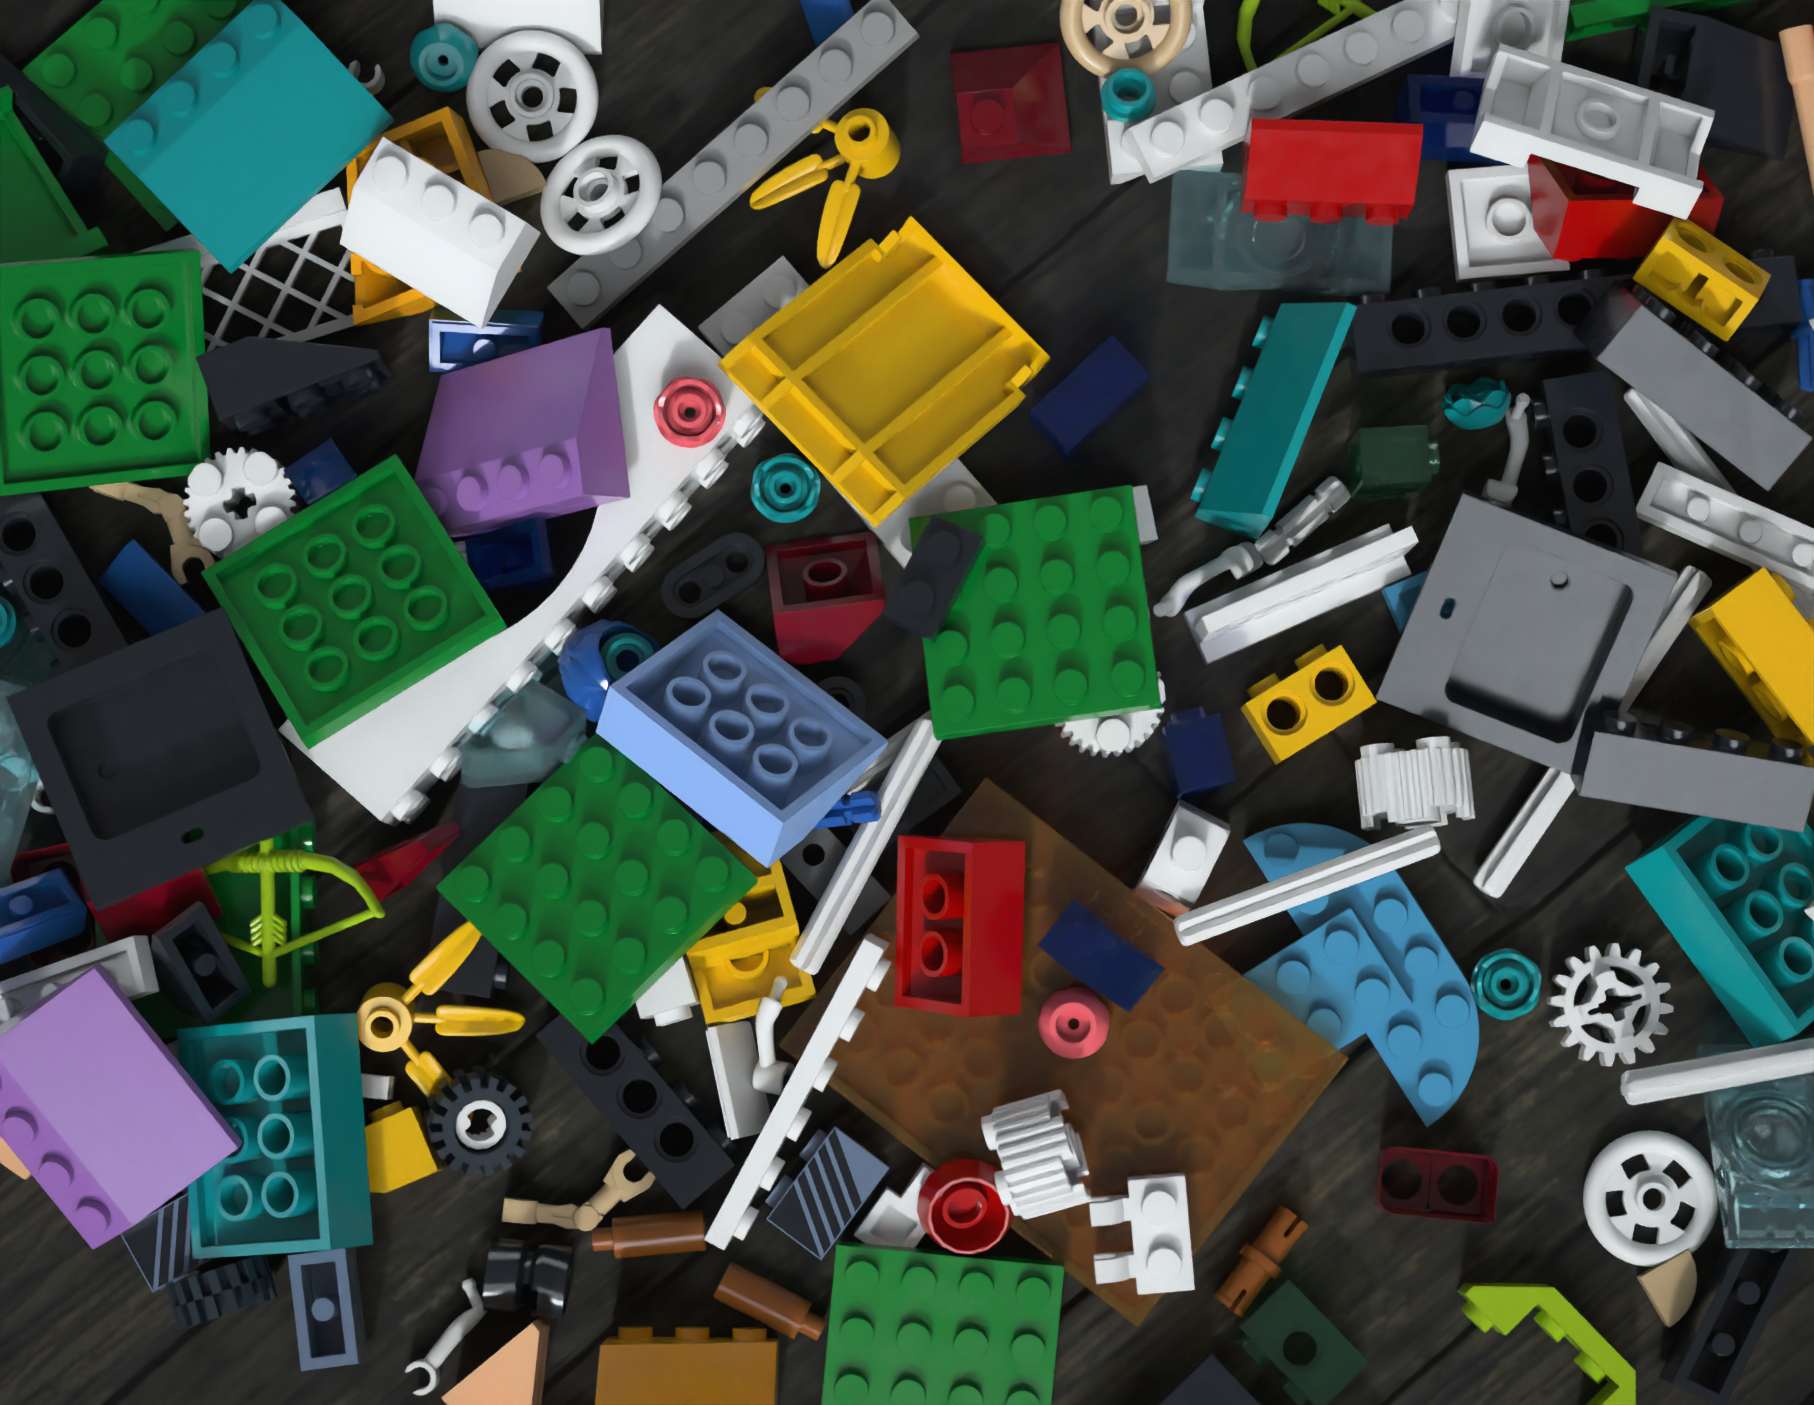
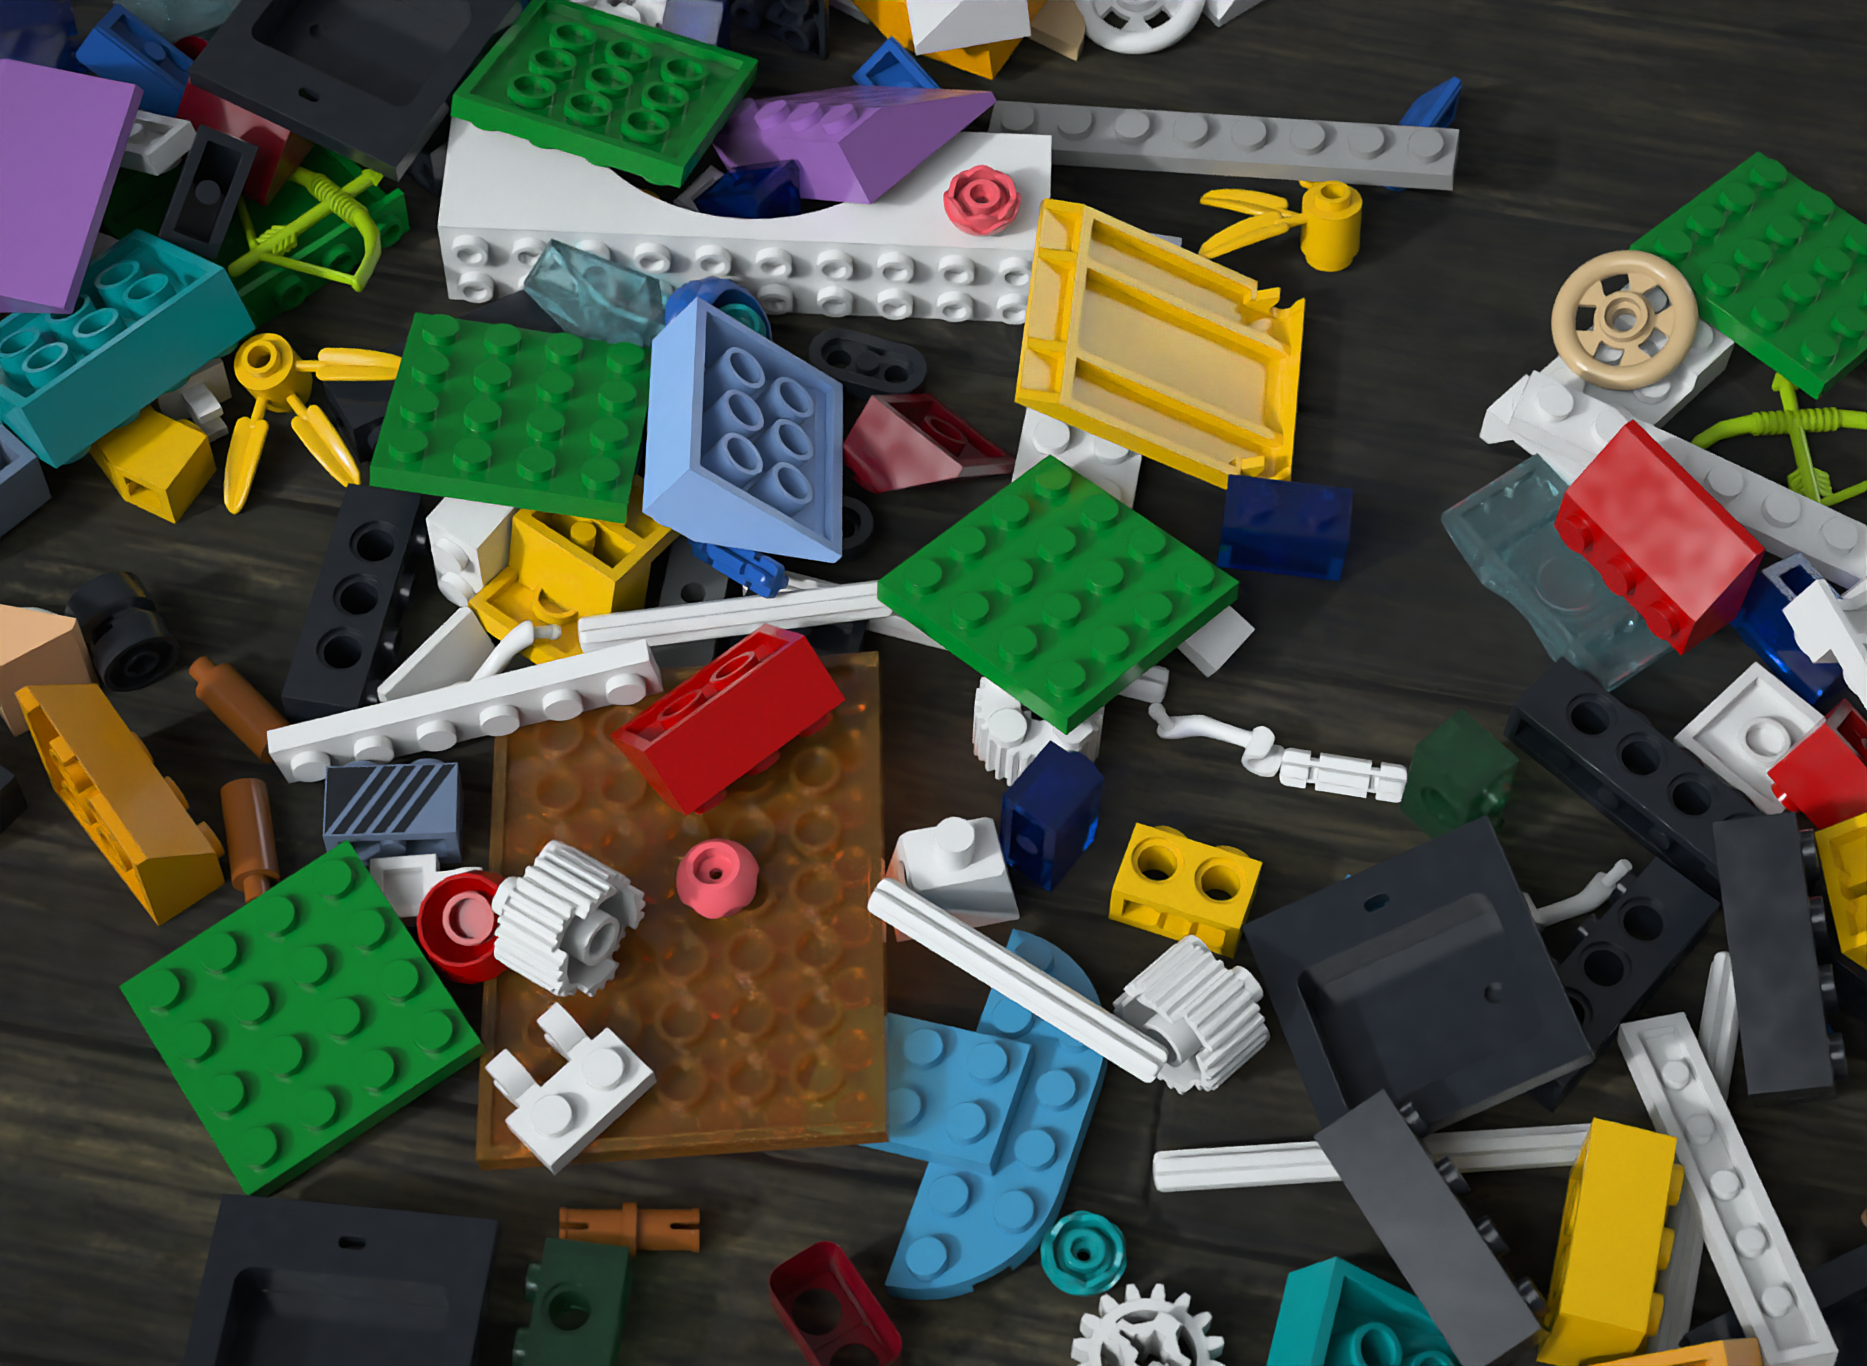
camera: 50 degrees right, 25 degrees down
dark red slope [351,821,462,906] -> none
black bush [424,1066,533,1177] -> none
tan piece [502,1149,655,1231] -> none
white plate [540,135,662,256] -> none
teal plate [751,453,820,523] -> none
black plate [881,514,986,643] -> none
dark red slope [950,42,1071,164] -> none
clear blue slope [1037,895,1166,1012] -> none
teal plate [1101,68,1157,123] -> none
white fence [1183,523,1419,665] -> none
teal slope [1190,302,1357,542] -> none
teal plate [1441,376,1511,430] -> none

